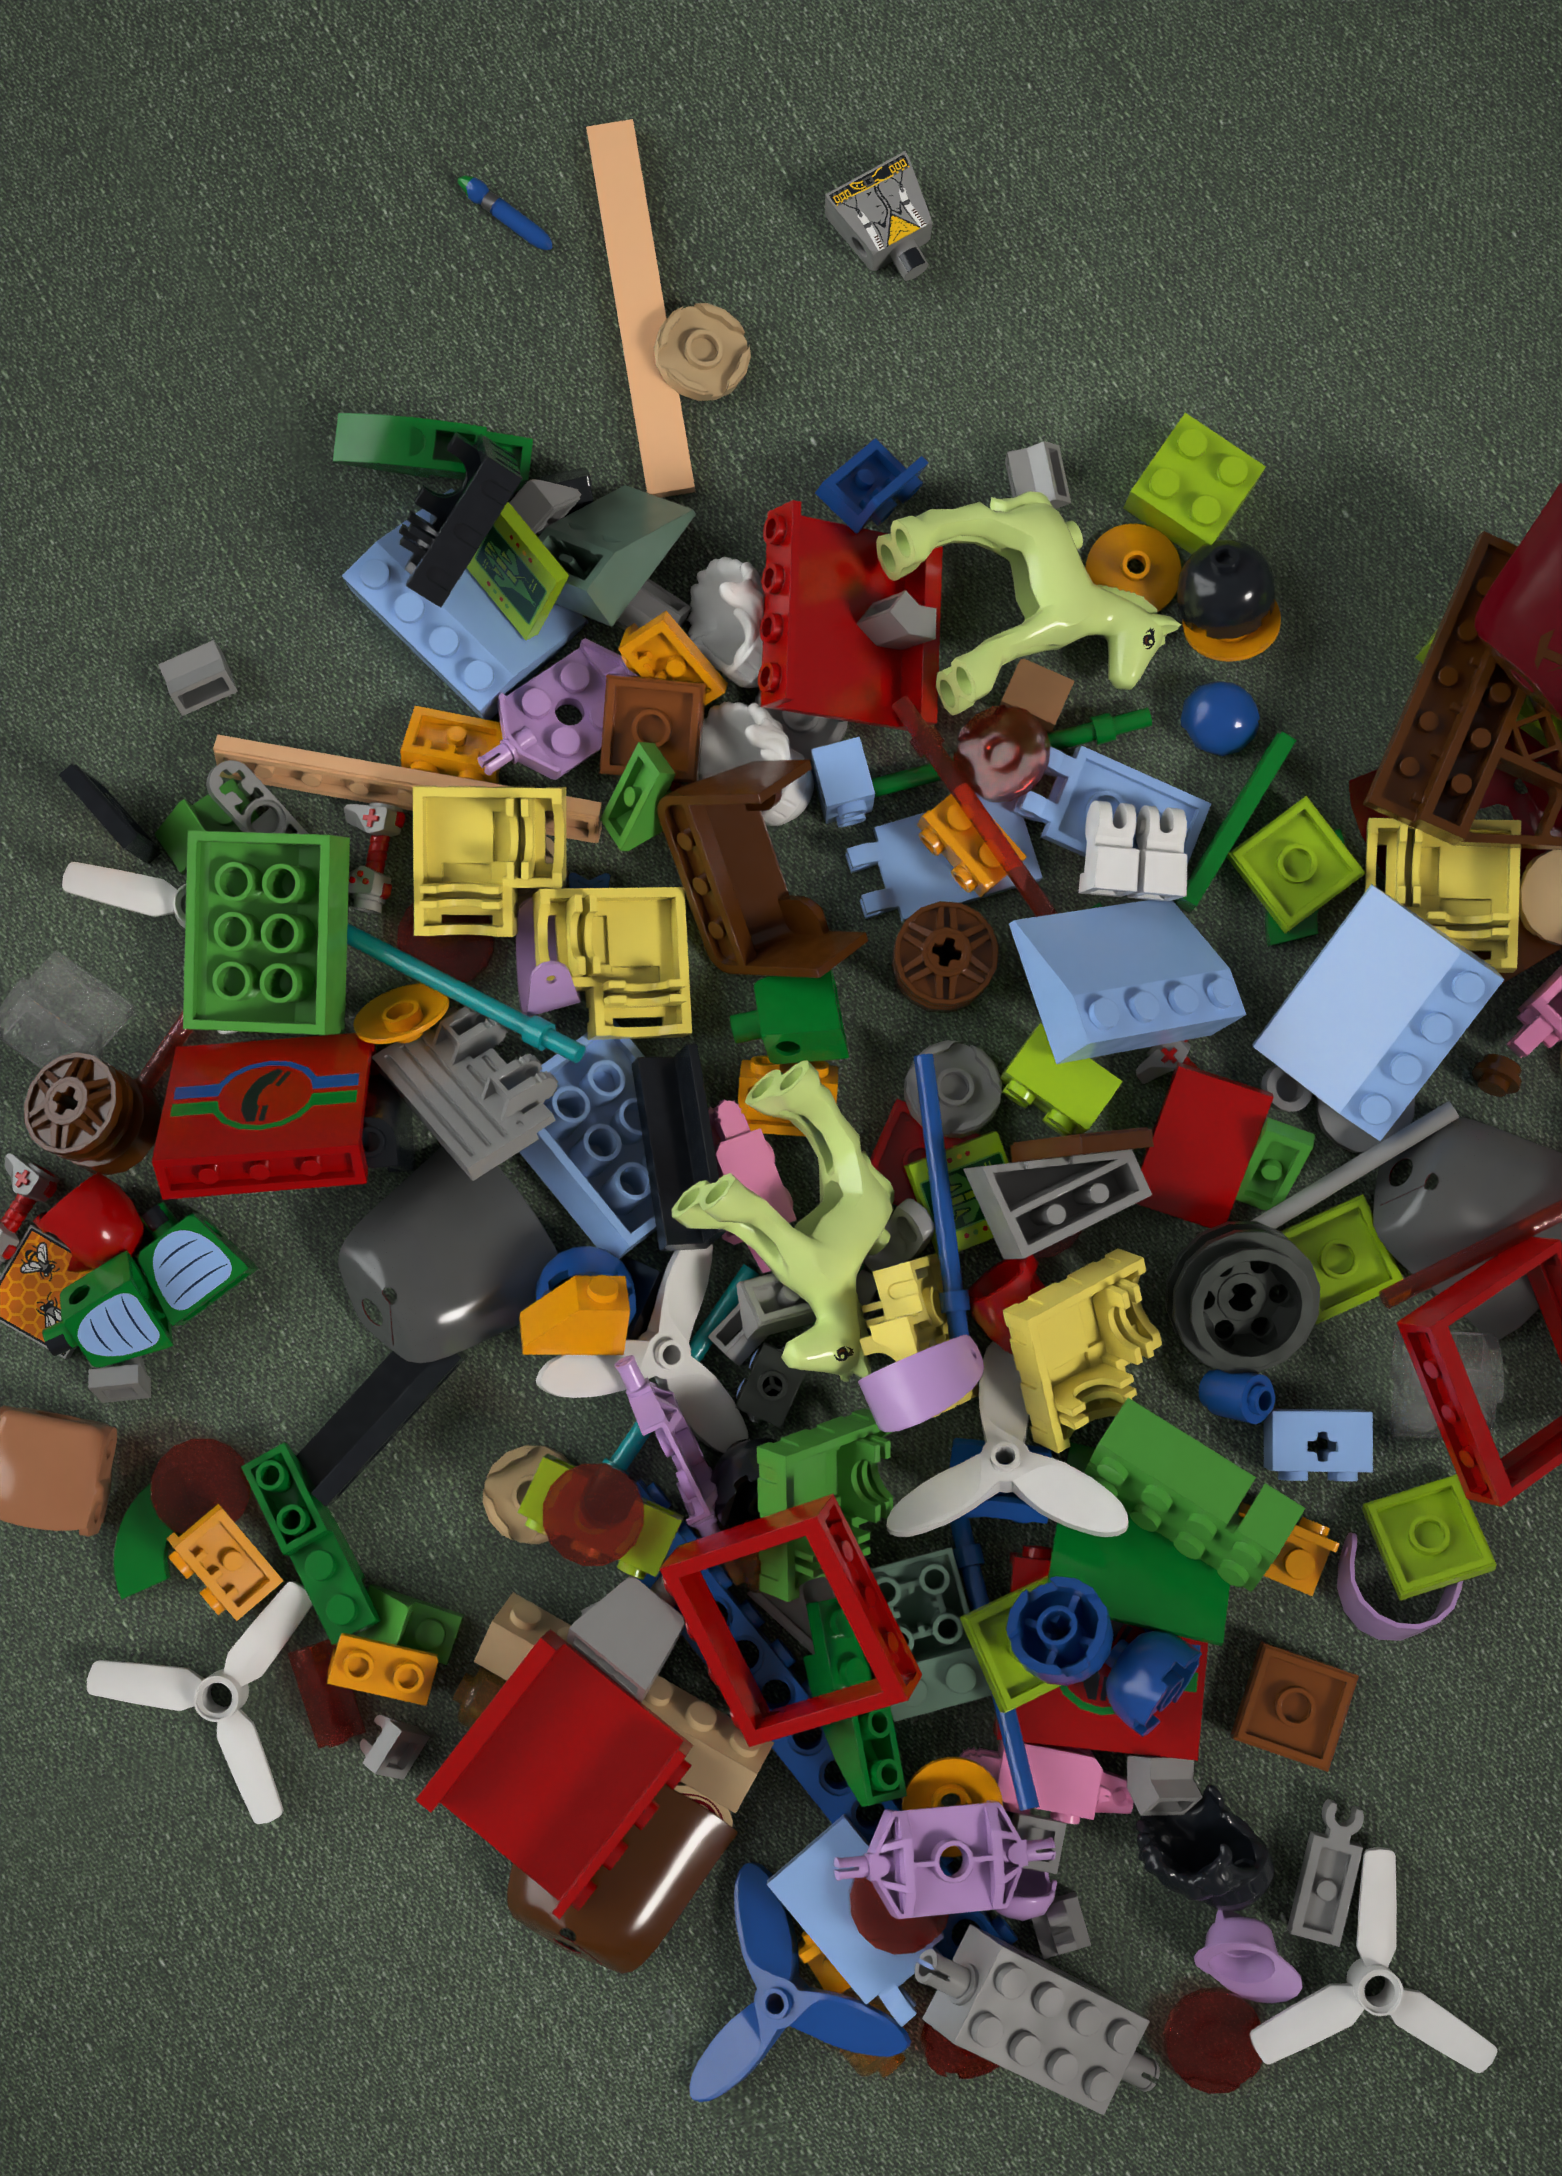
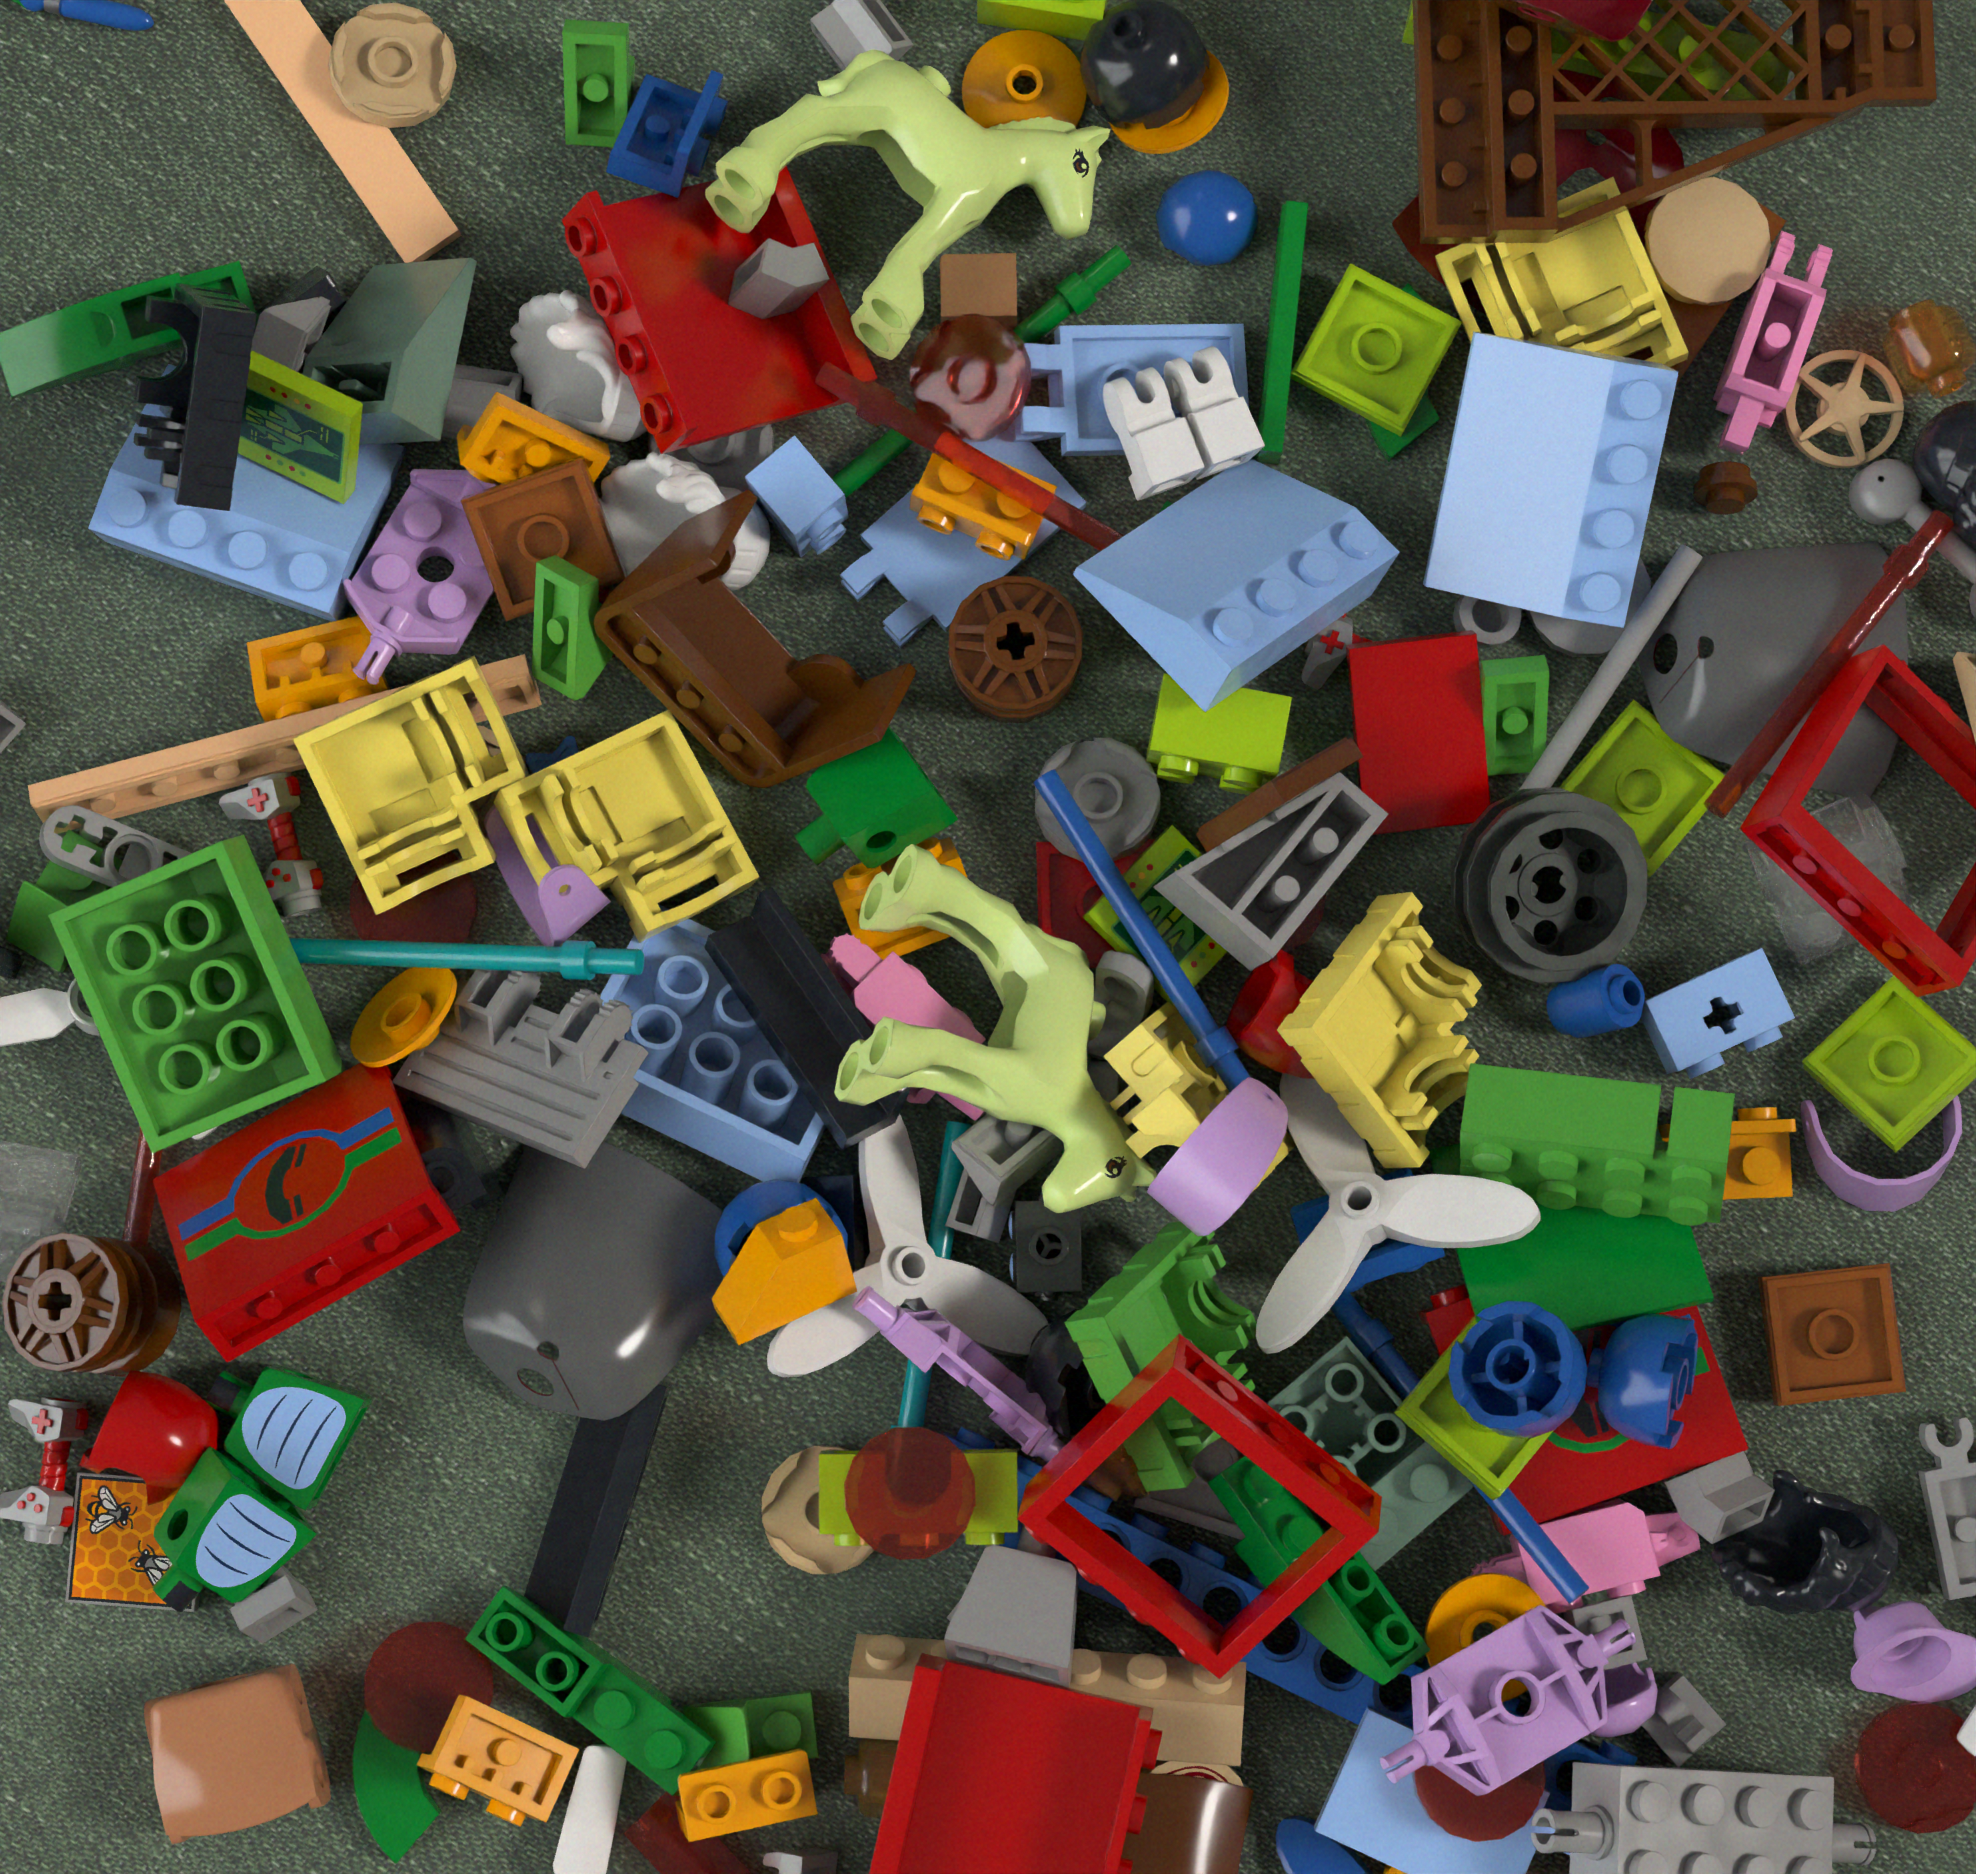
camera: 30 degrees left, 0 degrees up
none -> bright green slope [562,19,635,147]

